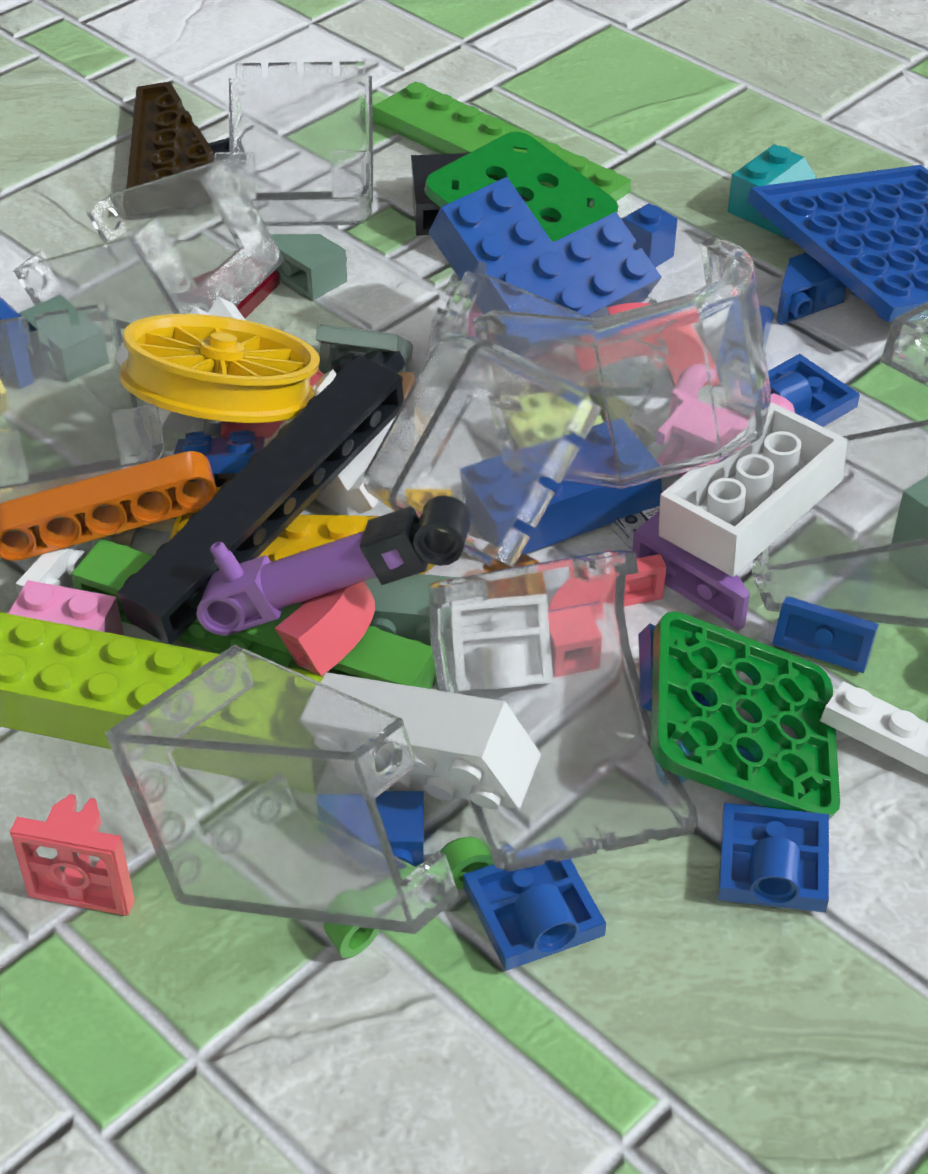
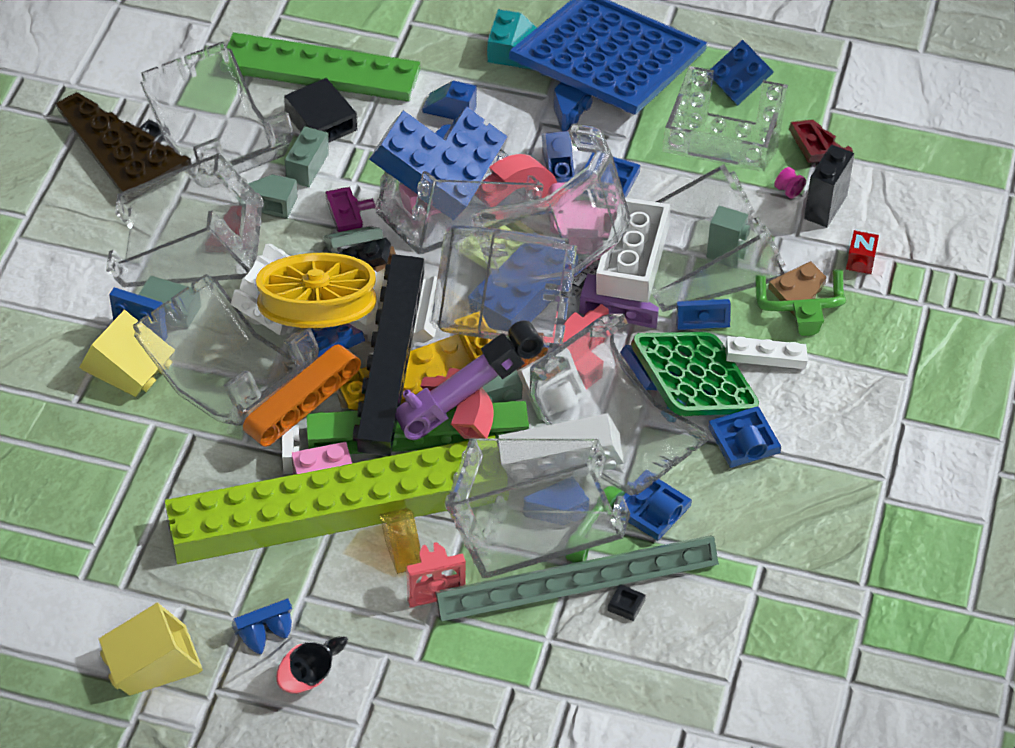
camera: 30 degrees left, 5 degrees up
green piece [424,132,619,242] -> none
none -> sand green brick [285,126,329,187]
none -> magenta plate [325,186,375,232]
none -> clear yellow slope [379,508,421,574]
none -> sand green plate [435,535,719,621]
none -> black tile [607,584,646,622]

